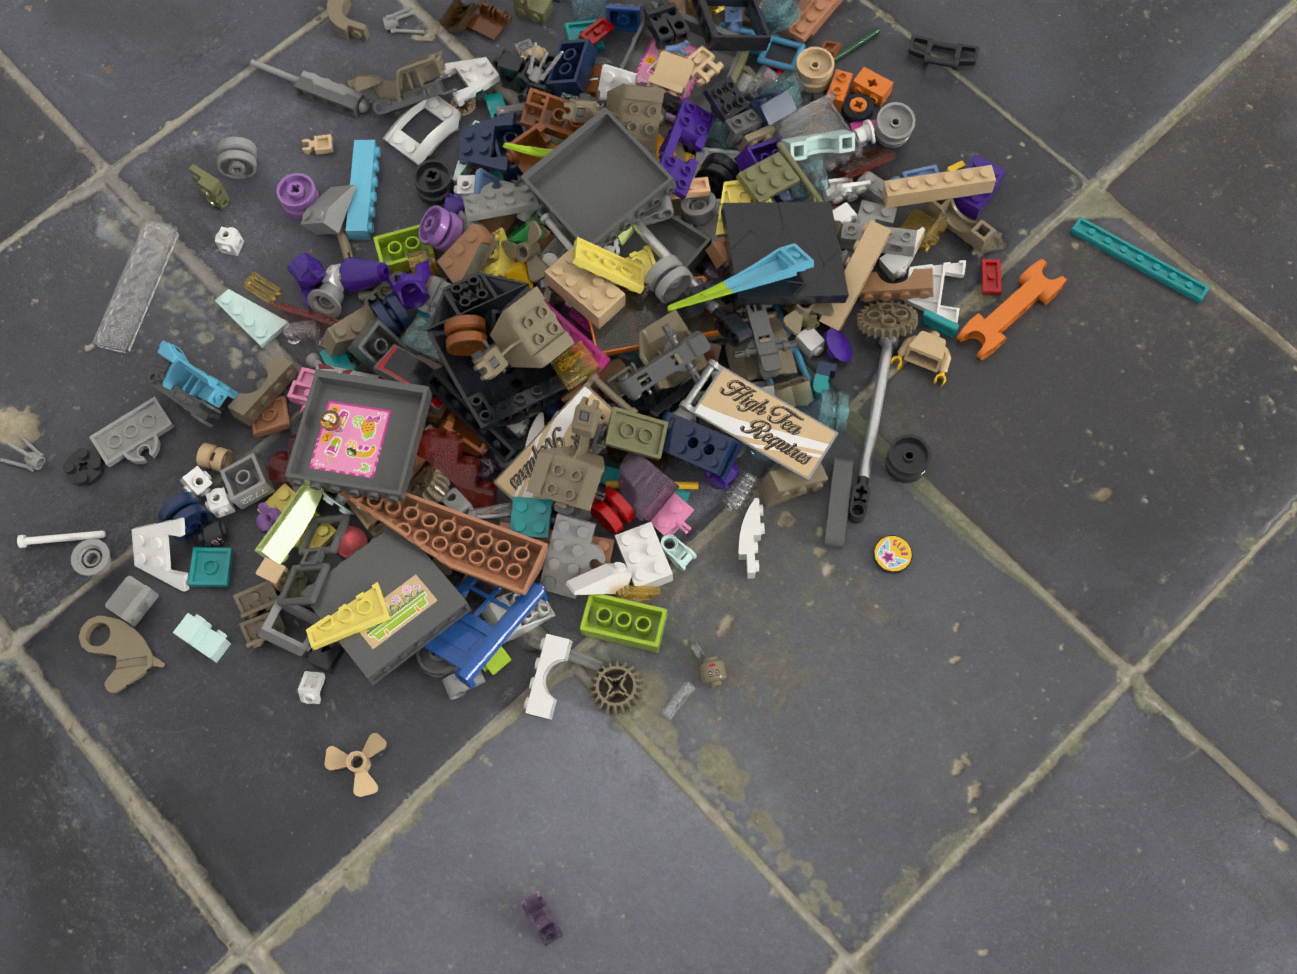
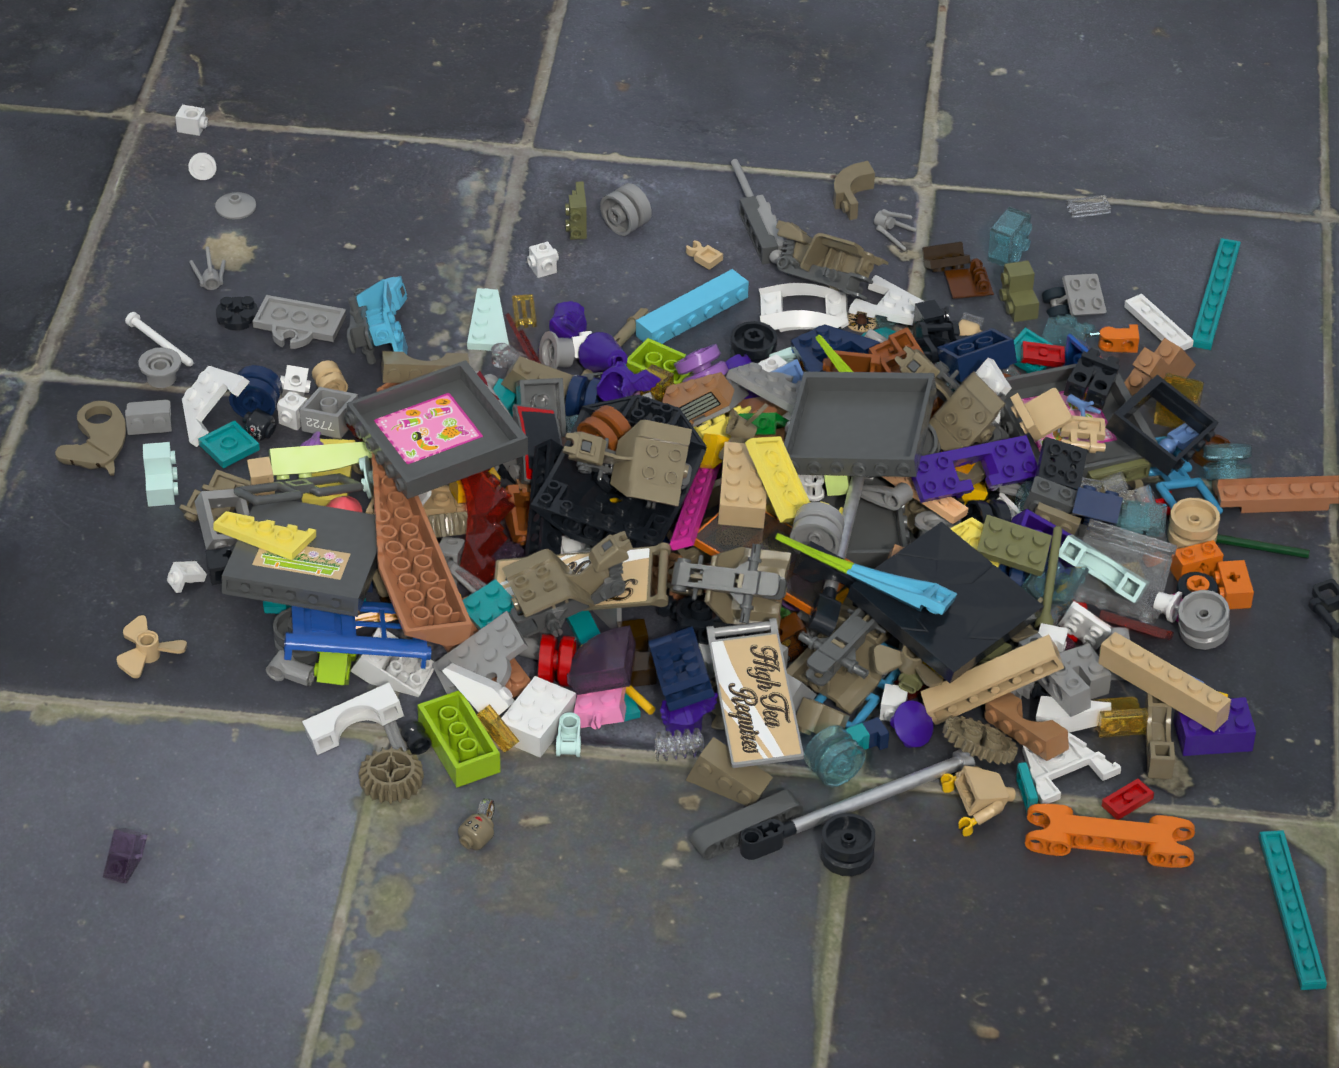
camera: 45 degrees right, 25 degrees down
clear plate [92,220,180,354] -> none
medium lavender wheel [276,173,320,220] -> none
light grey slope [301,185,356,235] -> none
tile [320,410,341,431] -> none
light grey plant [526,42,563,84] -> none
clear yellow tile [550,340,601,391] -> none
olive plate [603,406,669,460] -> none
clear pin [661,681,696,720] -> none
white slope [738,498,765,579] -> none
dark orange tile [821,41,841,58] -> none
tile [873,535,913,574] -> none
none -> black wheel [401,721,432,755]

